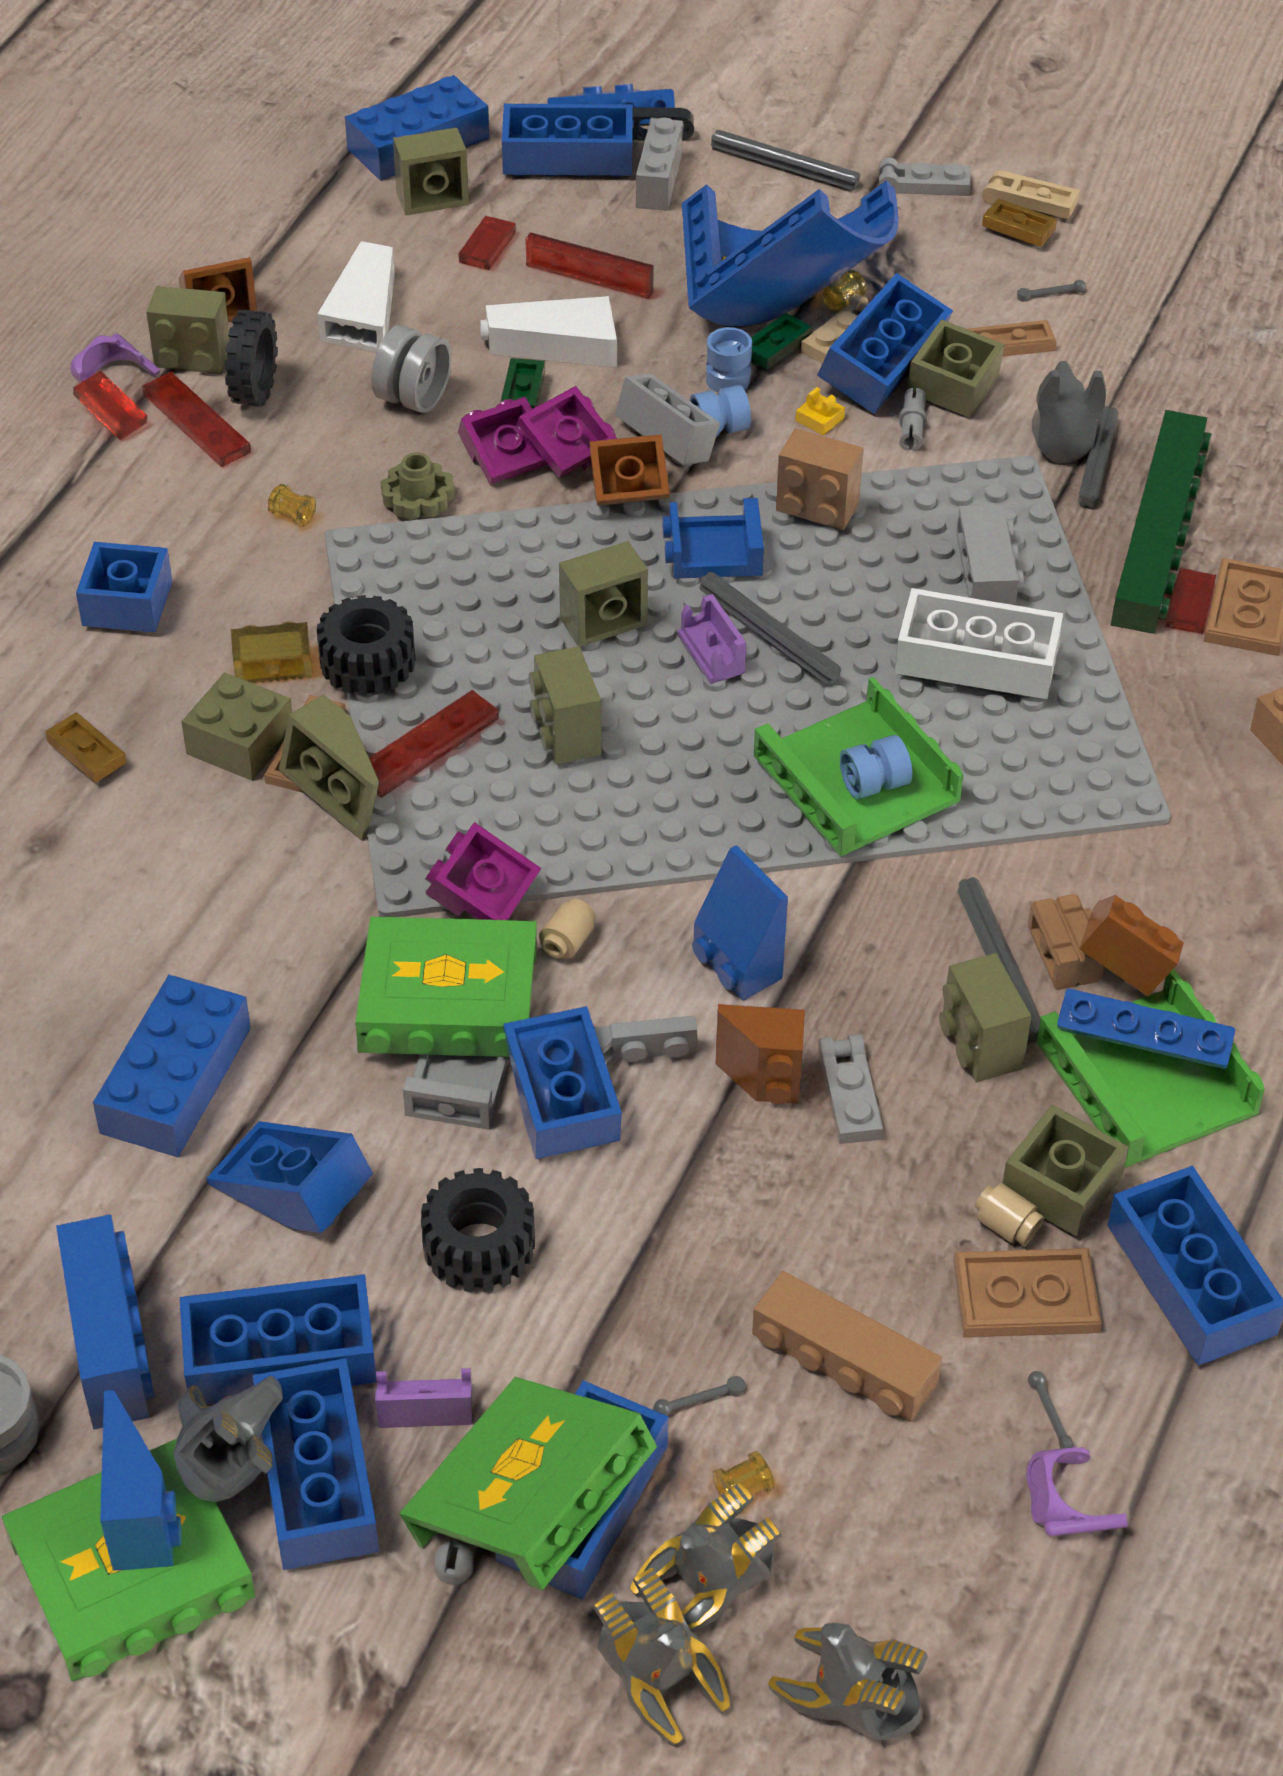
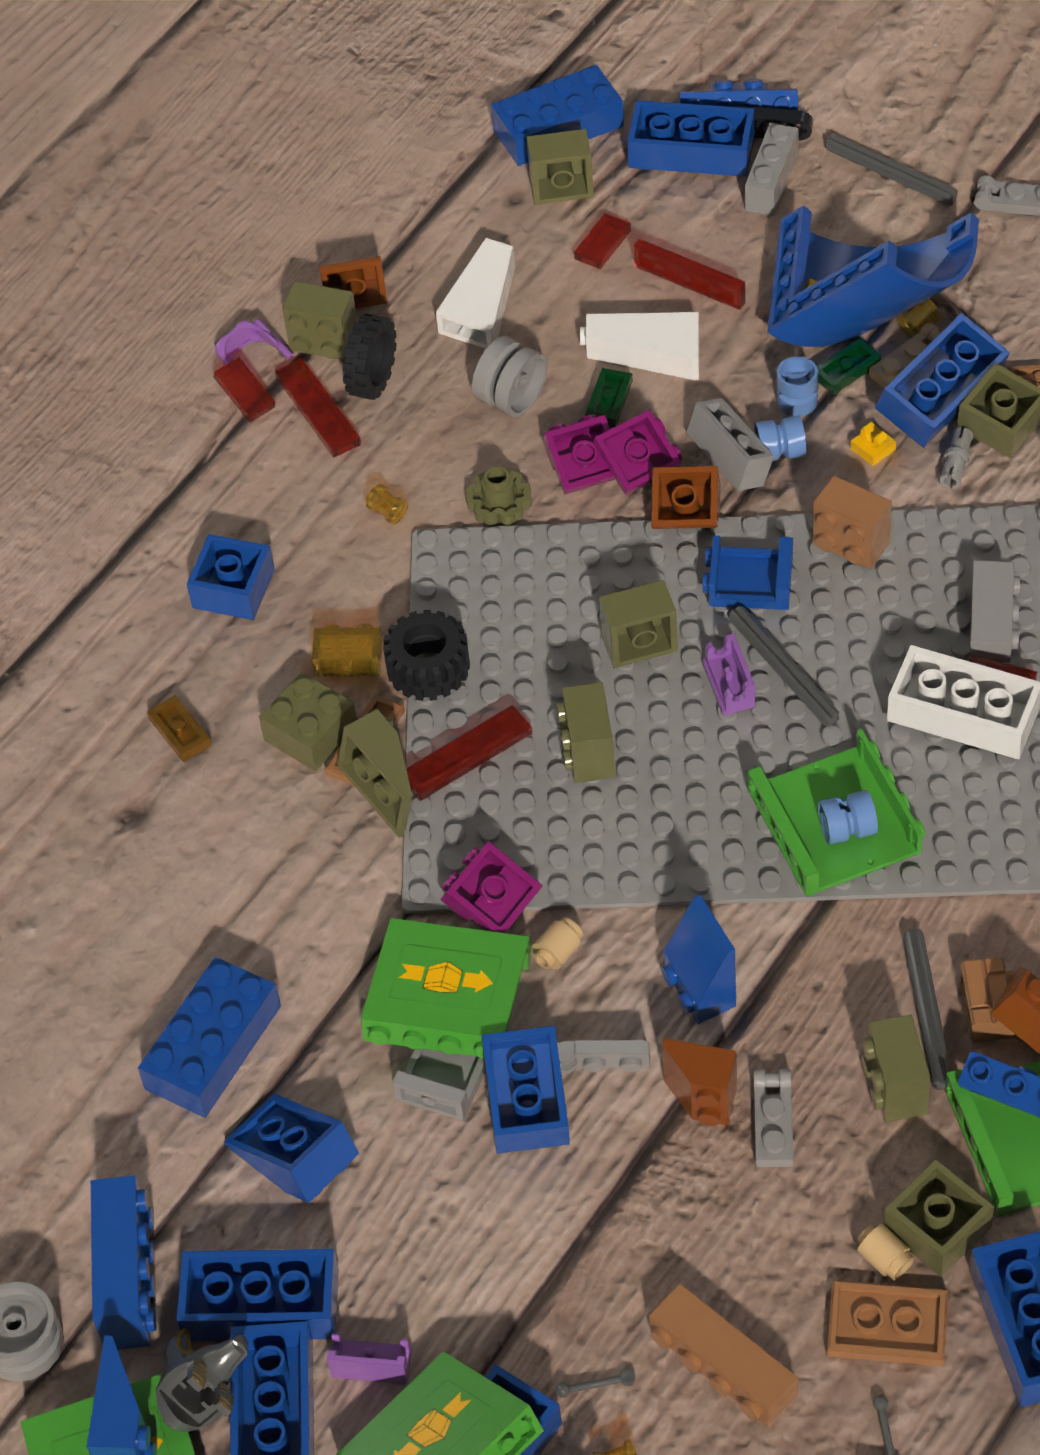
camera: 15 degrees right, 5 degrees up
black tyre [421,1168,535,1292] -> none

